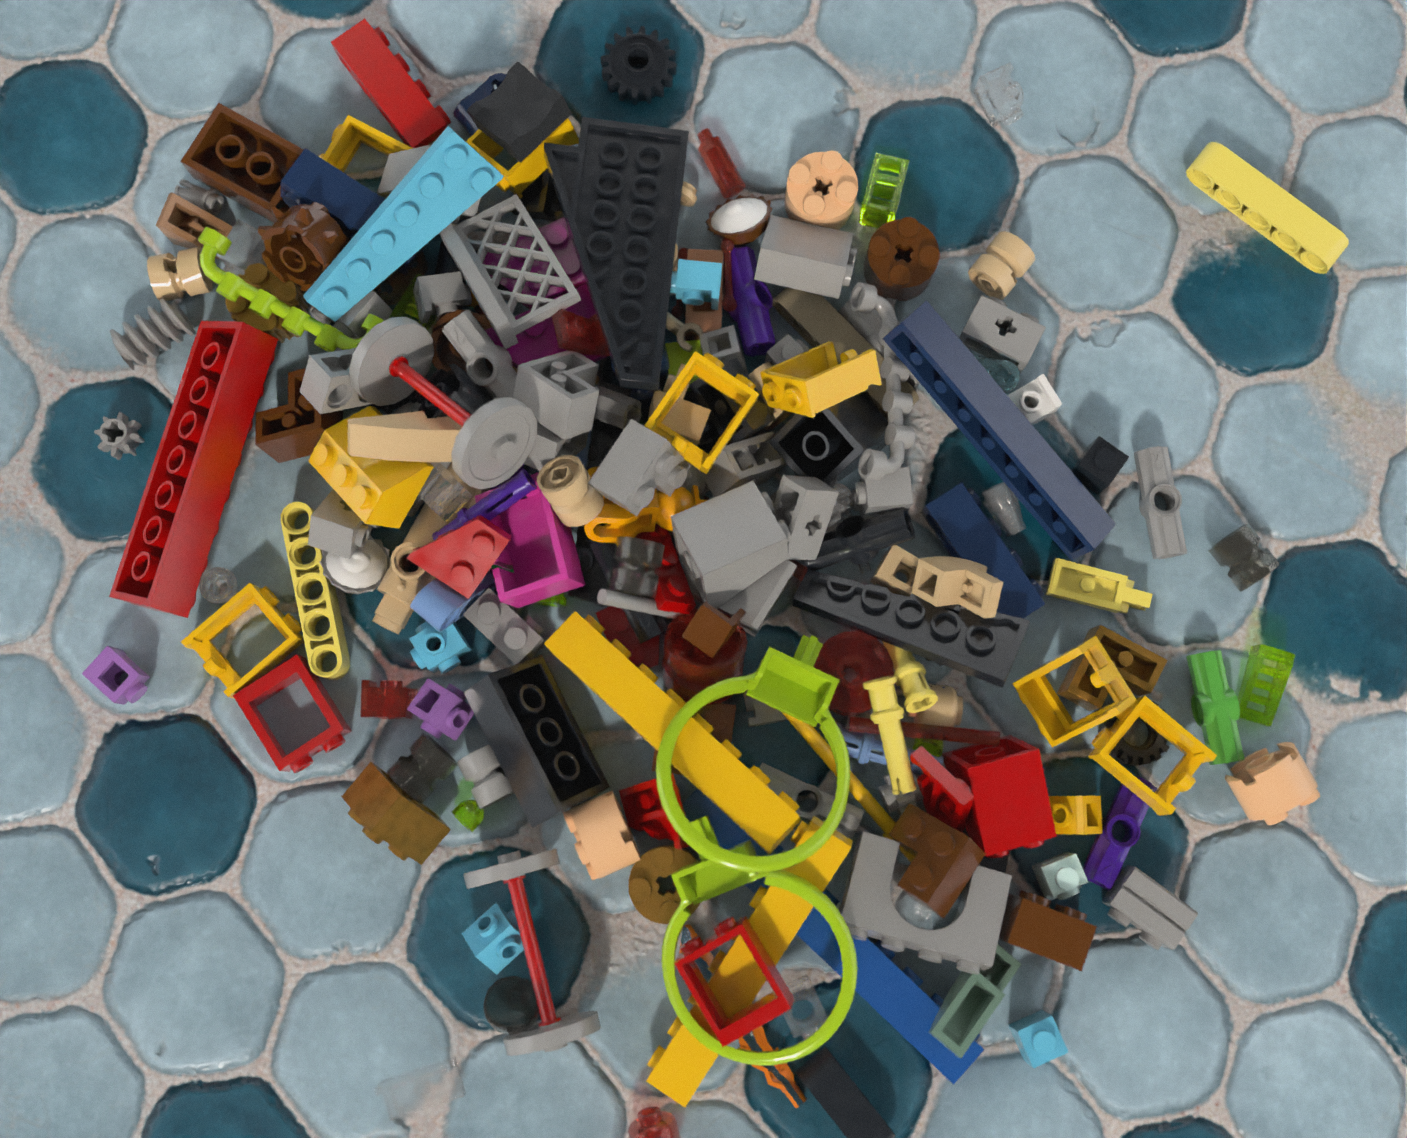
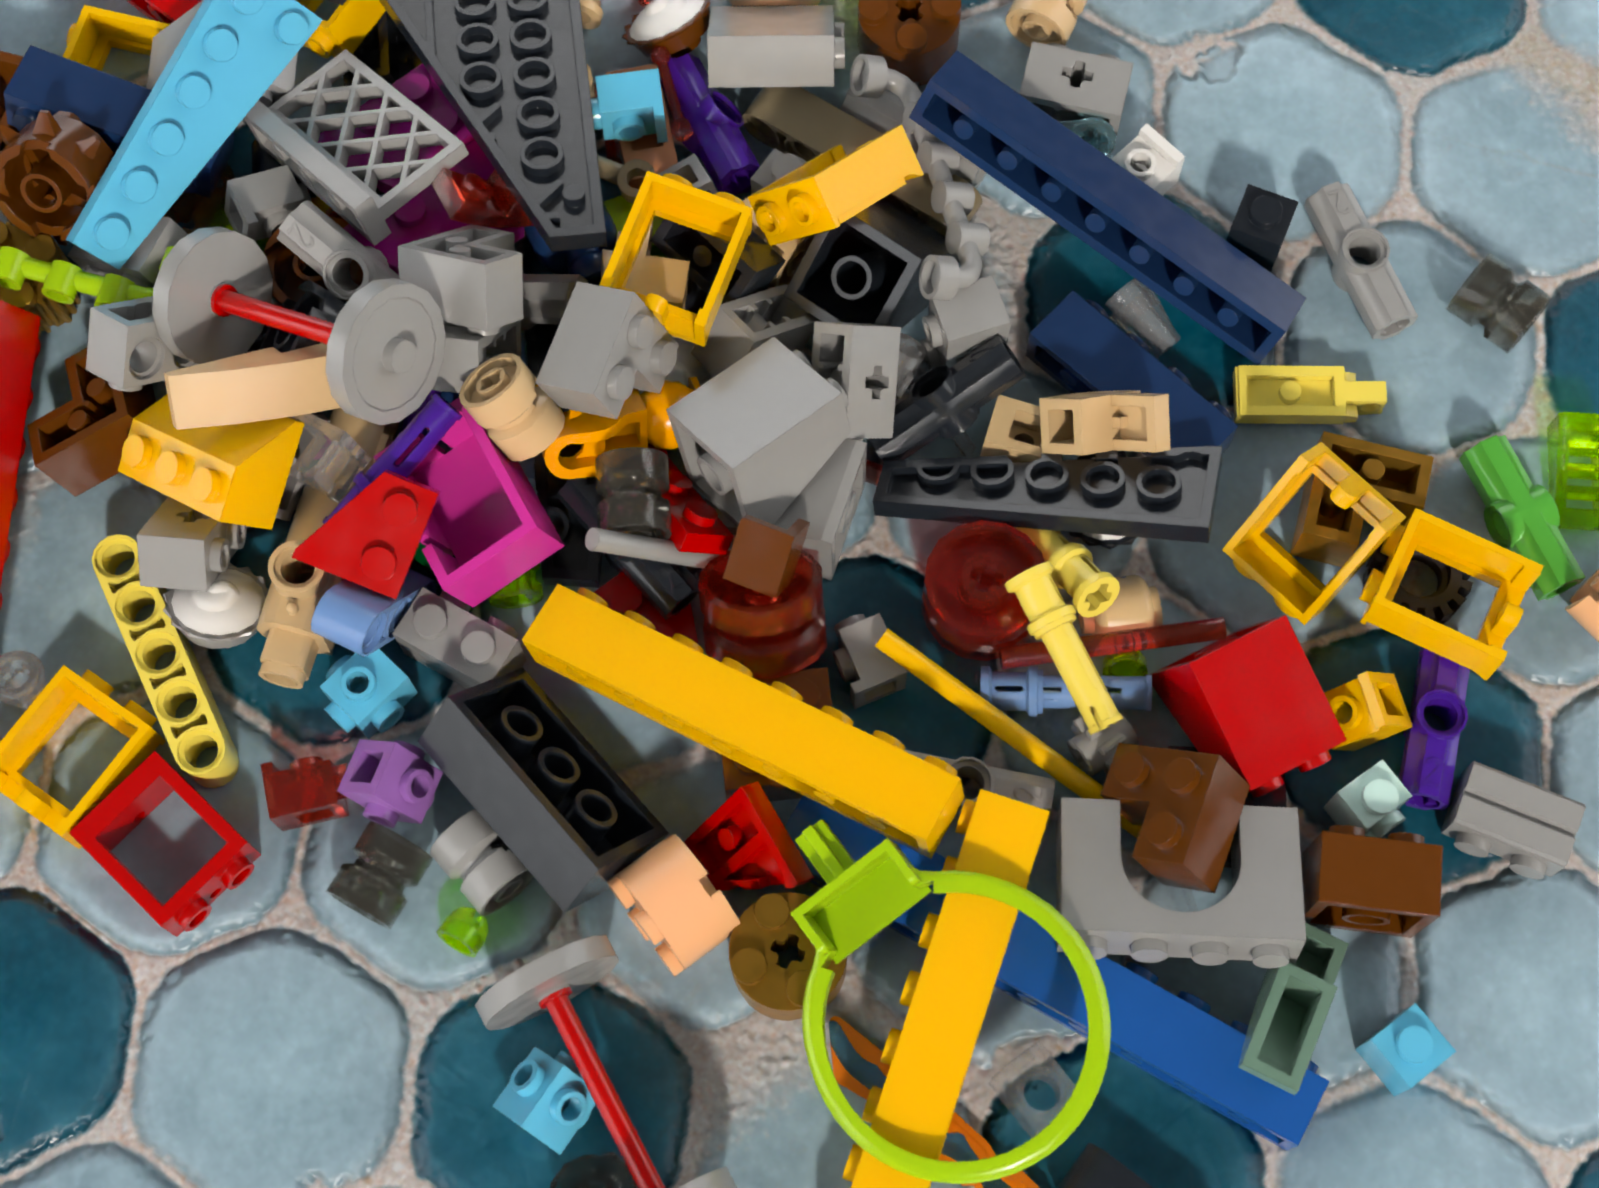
camera: 10 degrees left, 10 degrees down
pearl gold brick [341,762,451,865] -> none
lime brick [656,635,850,872] -> none
red window [674,916,794,1047] -> none
red wing [910,746,974,833] -> none

